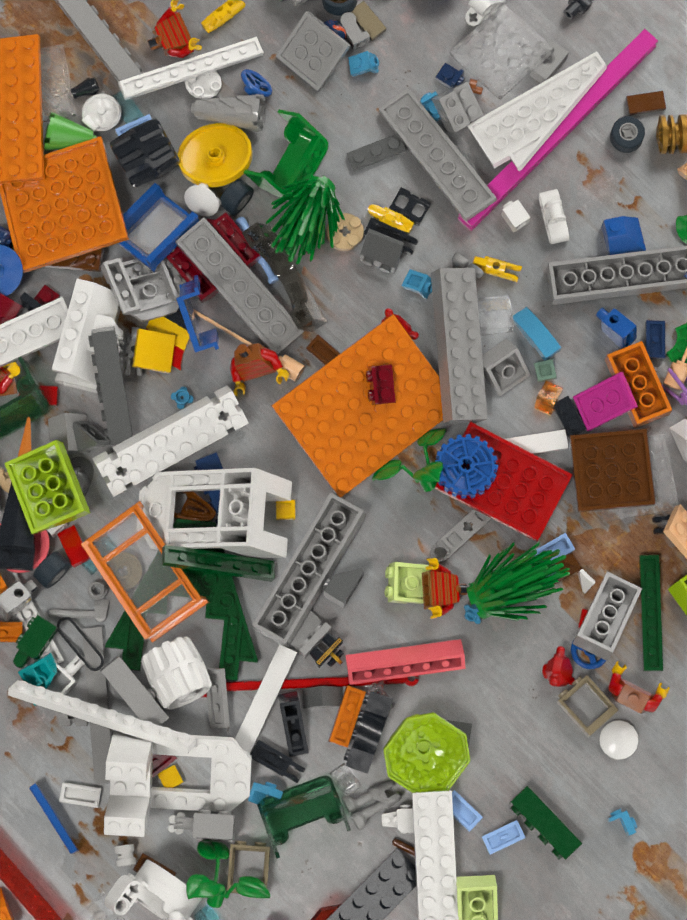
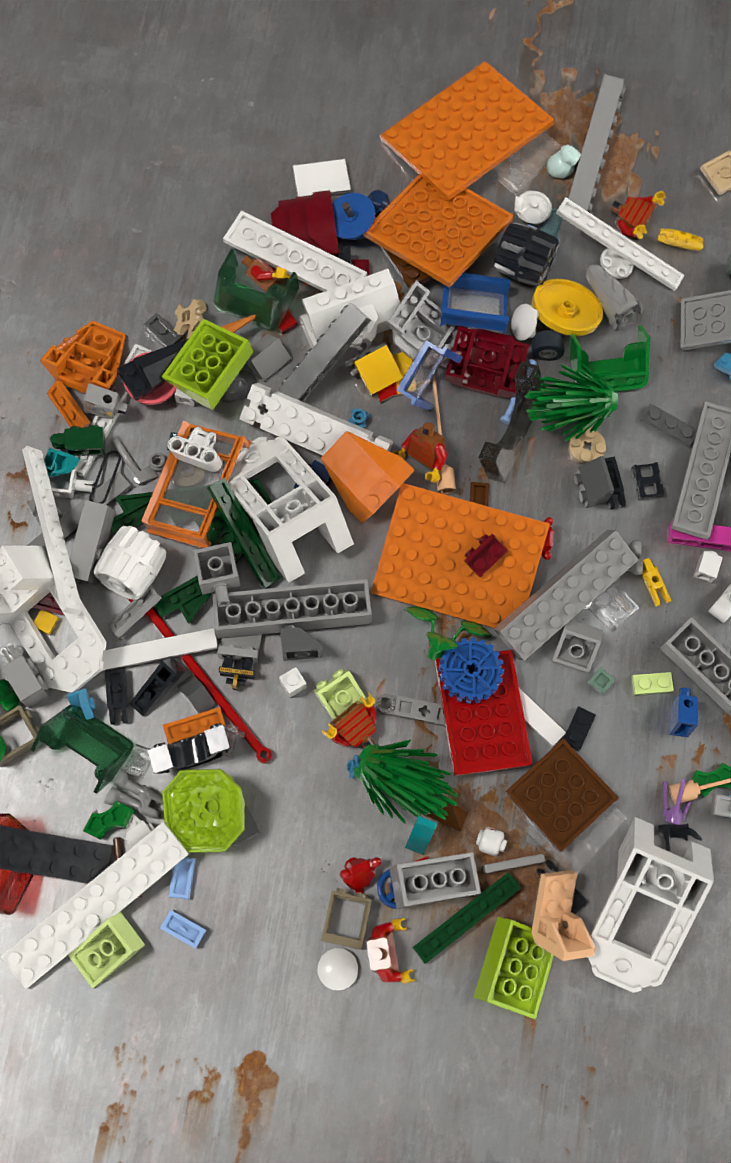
camera: 50 degrees right, 5 degrees down
black wheel [33,551,70,589] -> none
bright green cone [43,112,96,150] -> none
red tile [57,525,90,568] -> none
black cone [71,77,100,99] -> none
dark grey slope [73,421,111,452] -> none
reddish brown animal [174,491,216,521] -> none
light grey plate [175,217,304,355] -> none
blue piece [241,69,273,97] -> none
yellow tile [276,500,295,520] -> none
coral brick [345,639,466,685] -> none
yellow hinge [368,204,414,233] -> none
dark azure bracket [401,269,432,299] -> none
dark green brick [509,786,583,861] -> none
dark azure slope [511,307,561,361] -> none
light blue plate [534,533,575,560] -> none
clear orange bracket [535,381,563,415] -> none
dark pink tile [573,372,638,431] -> none
white slope [578,569,595,594] -> none
orange brick [605,341,672,429] -> none
dark azure bracket [607,809,637,836] -> none
dark blue plate [645,320,665,359] -> none
none -> green tile [83,801,135,840]
none -> white piece [168,427,222,472]
none -> light grey brick [193,542,241,607]
none -> white brick [279,667,307,698]
none -> orange wedge [321,431,415,524]
none -> teal tile [405,816,437,855]
none -> white head [476,827,507,856]
none -> light grey tile [482,854,545,874]
none -> light aqua hair [547,145,581,179]
none -> yellowish green plate [631,672,674,696]

